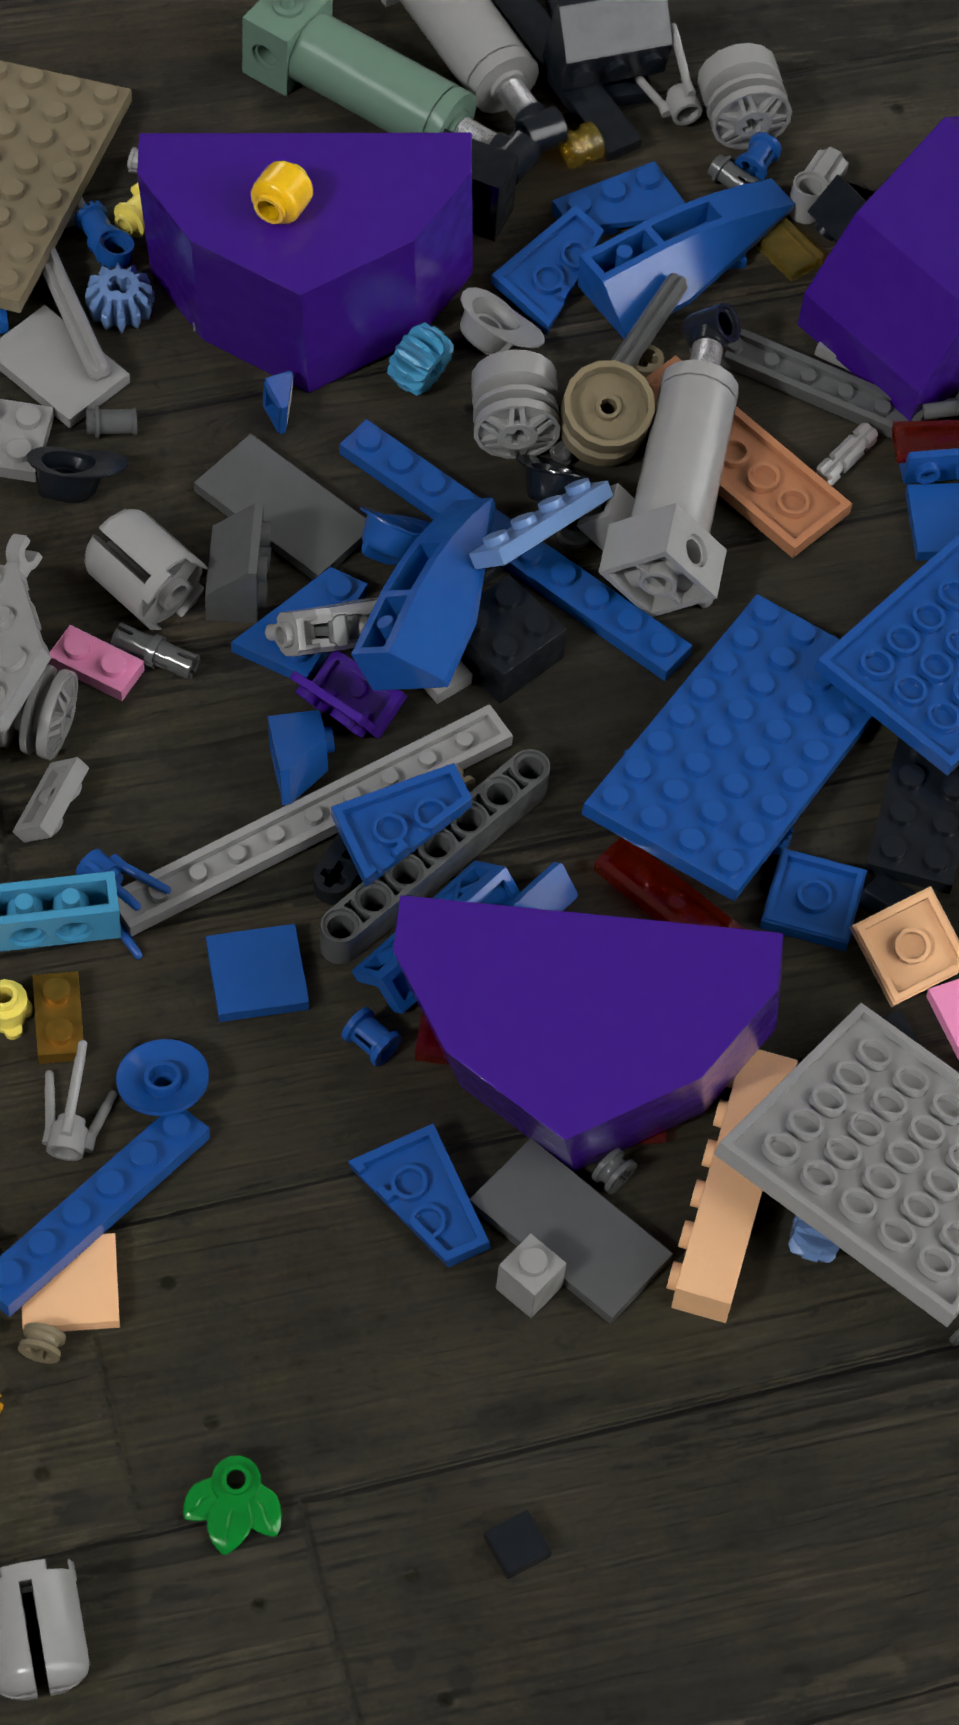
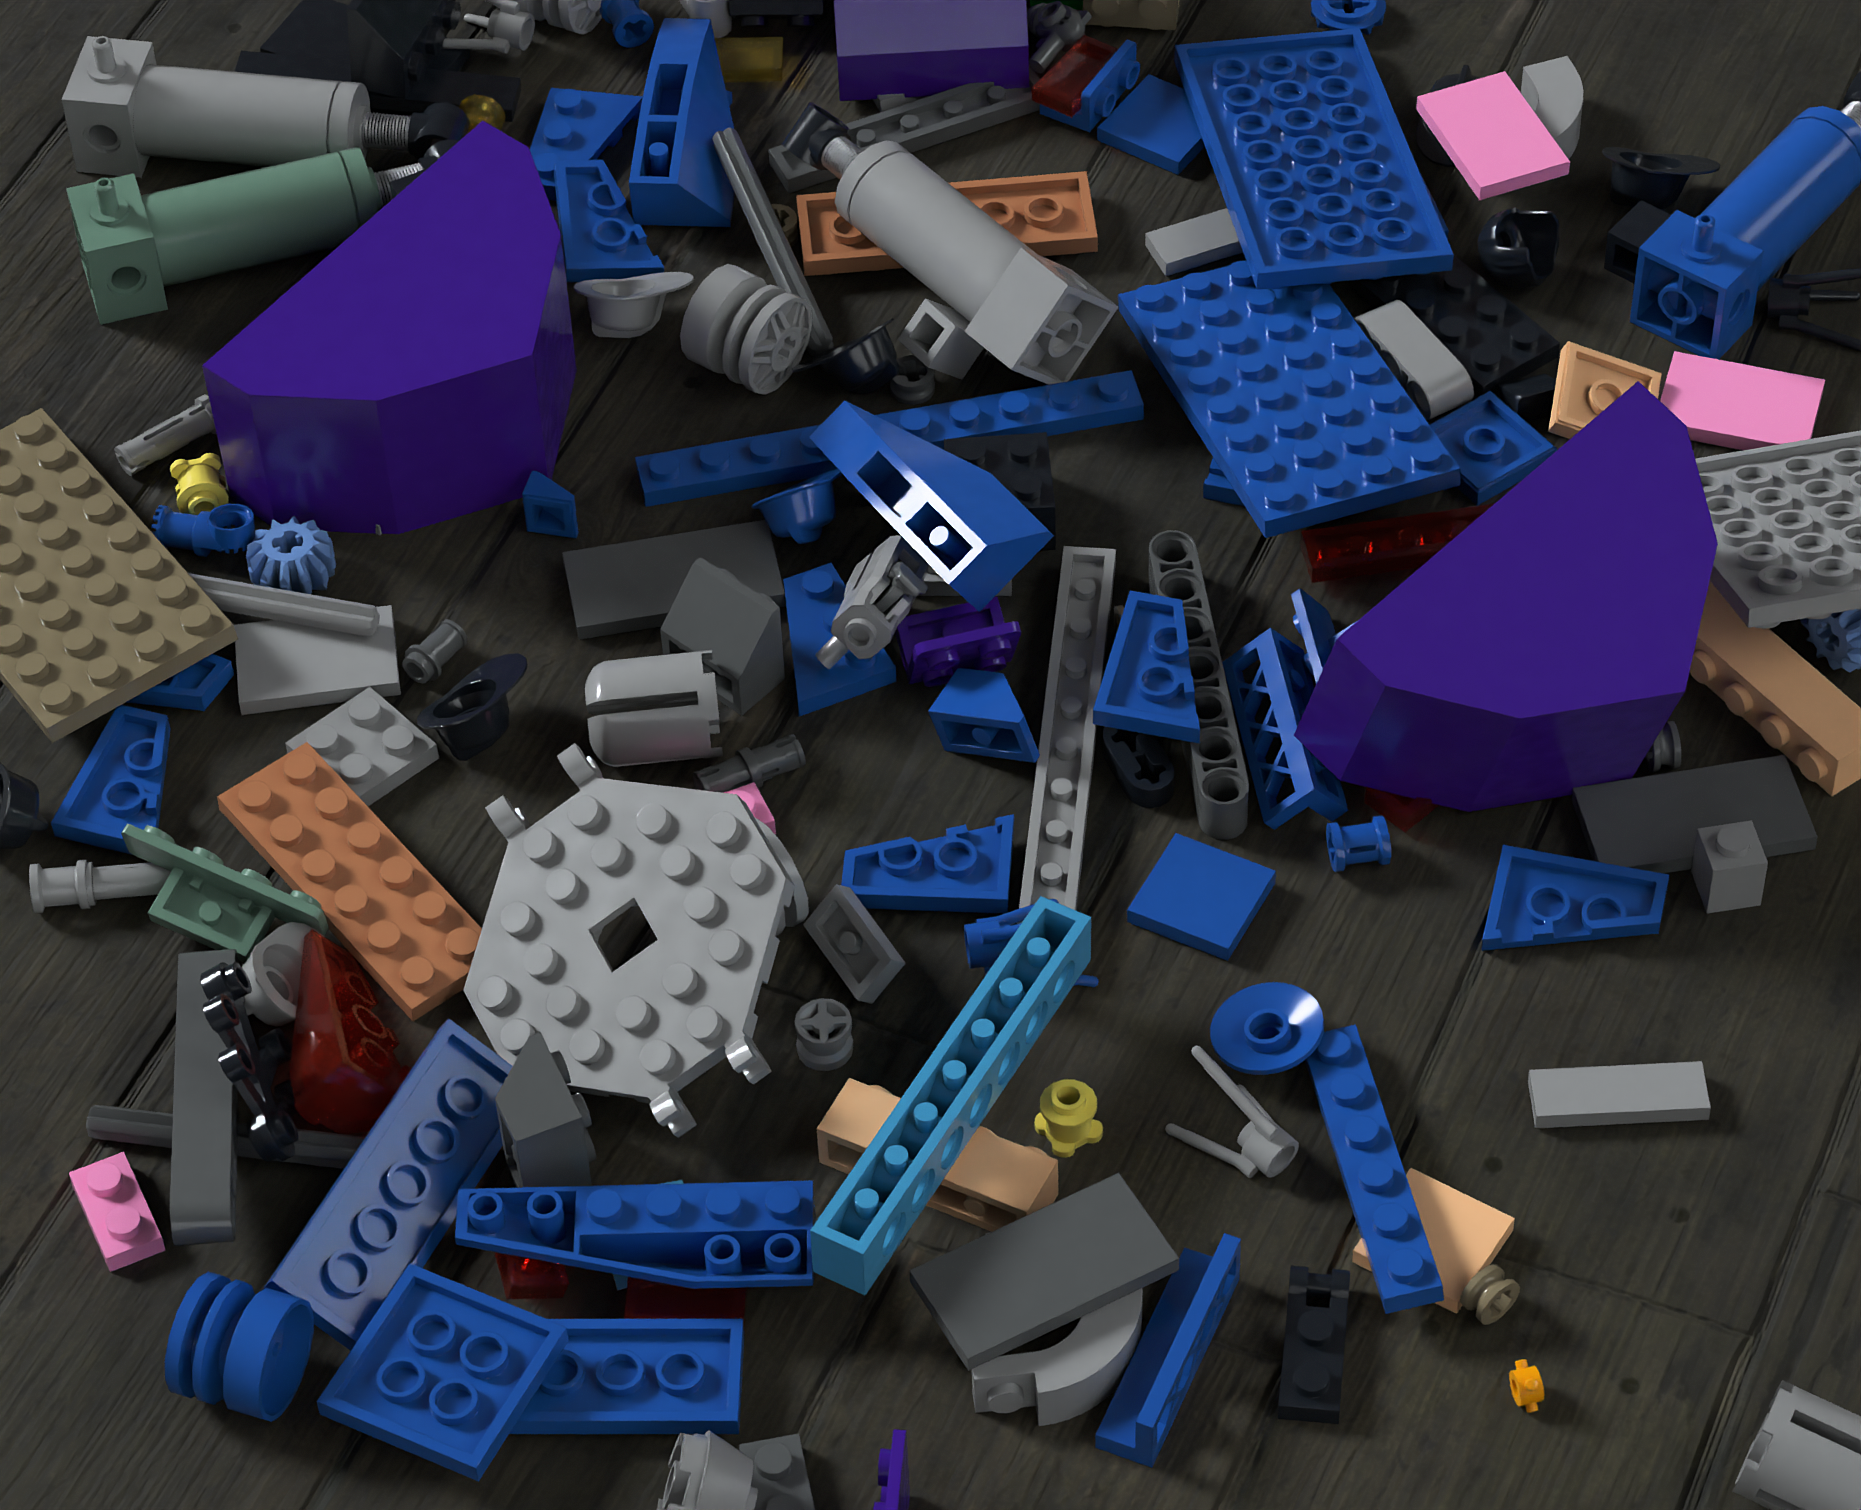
camera: 45 degrees left, 10 degrees down
pearl gold plate [32,971,84,1064] -> none
green plate [183,1455,282,1555] -> none
yellow head [250,161,313,224] -> none
dark azure gear [387,322,454,396] -> none
medium blue plate [469,478,613,569] -> none
dark tan wheel [559,360,655,466] -> none
dark grey pin [707,154,760,189] -> none
light grey axle [816,423,878,486] -> none
none -> blue wing [841,814,1014,913]
none -> light grey tile [1145,208,1243,276]
none -> light grey beam [1354,300,1474,421]
none -> light grey tile [1528,1061,1711,1128]

